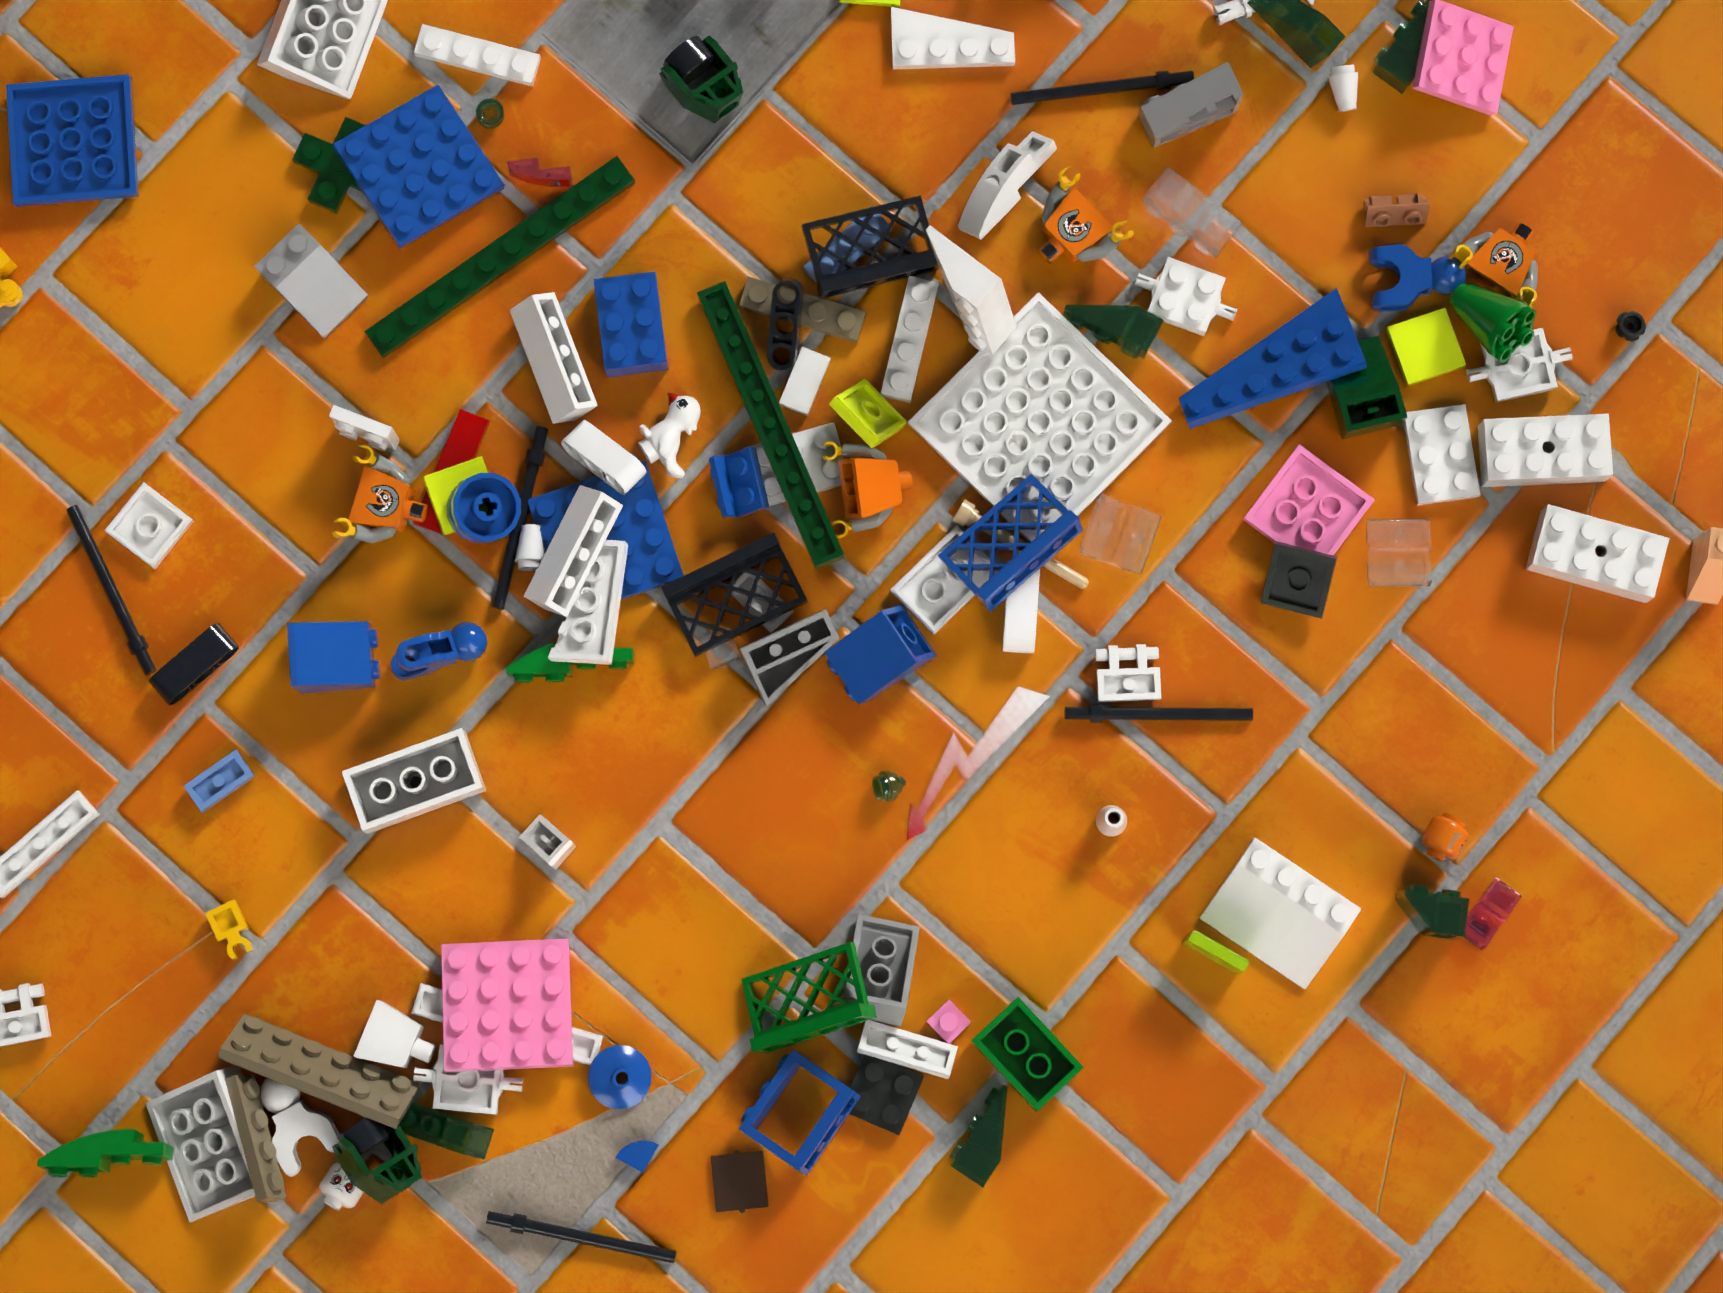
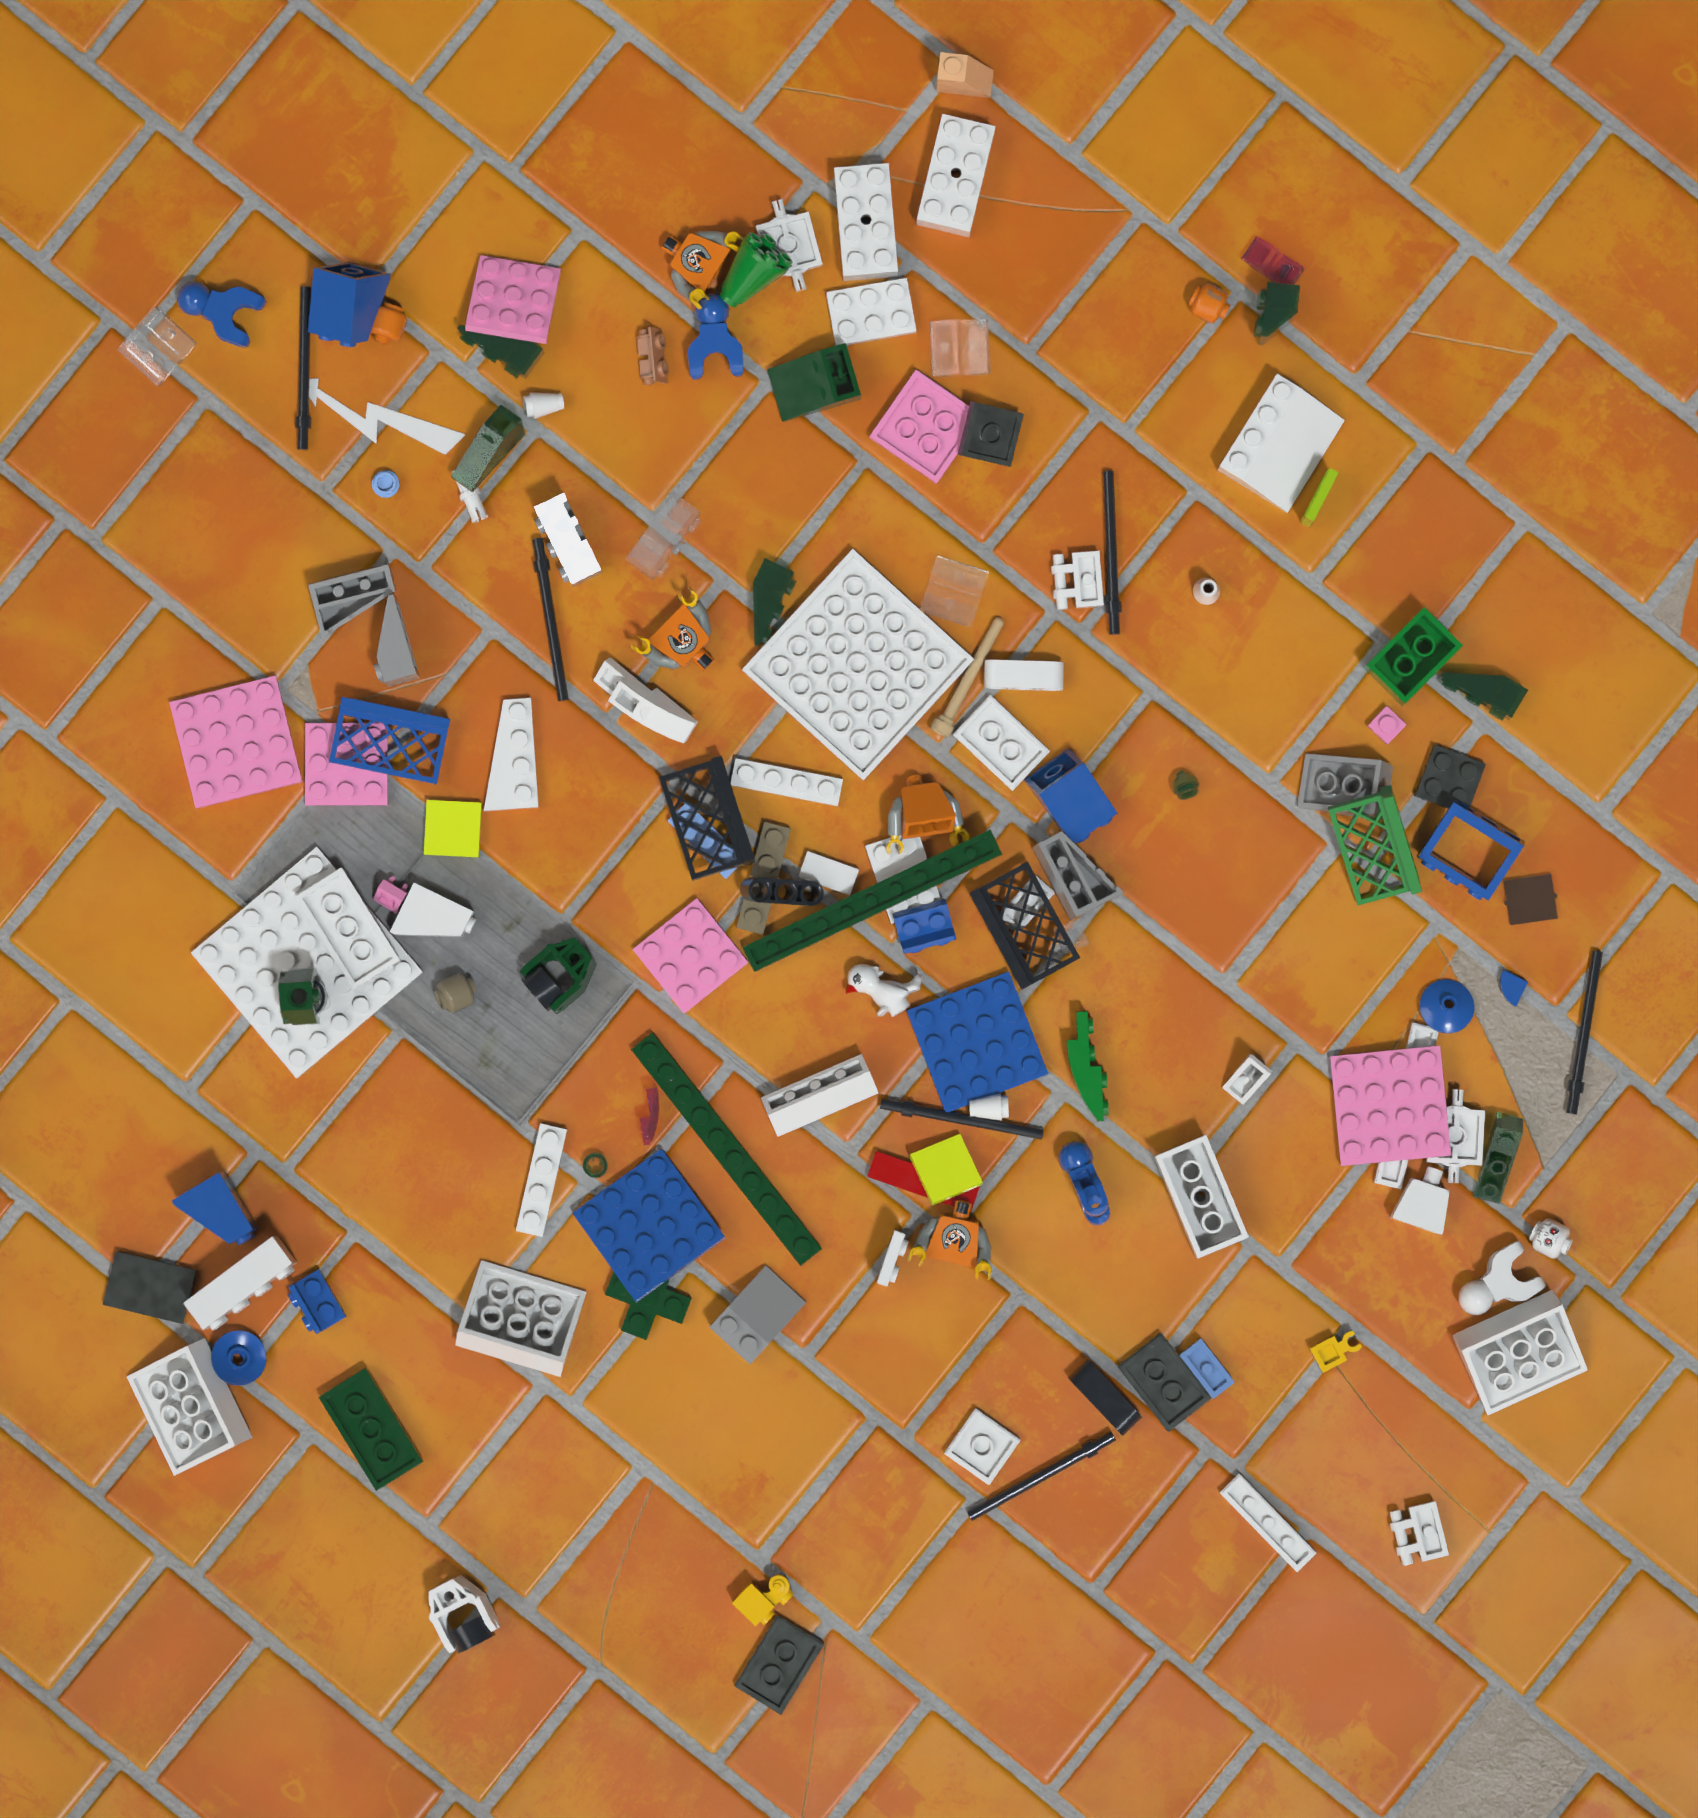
camera: 90 degrees left, 5 degrees up
blue plate [6,74,139,207] -> none
green slope [37,1129,174,1178] -> none
dark tan plate [218,1014,420,1129] -> none
dark tan plate [225,1075,287,1202] -> none
blue slope [287,621,380,694] -> none
dark green piece [332,1117,422,1204] -> none
blue wheel [447,473,521,543] -> none
white brick [523,485,623,617] -> none
white wing [548,540,628,665] -> none
white beam [561,420,647,495] -> none
blue brick [594,271,669,378] -> none
neon yellow tile [829,379,907,448] -> none
white plate [857,1020,958,1079] -> none
sticker [907,686,1050,840] -> none
white slope [926,225,1017,355] -> none
blue fence [938,474,1083,612] -> none
white plate [1135,257,1237,336] -> none
blue wing [1179,288,1367,429] -> none
neon yellow tile [1386,308,1466,386] -> none
pearl dark grey plate [1615,311,1646,342] -> none
none -> bright pink plate [633,898,748,1014]
none -> pearl dark grey tile [1117,1333,1212,1432]

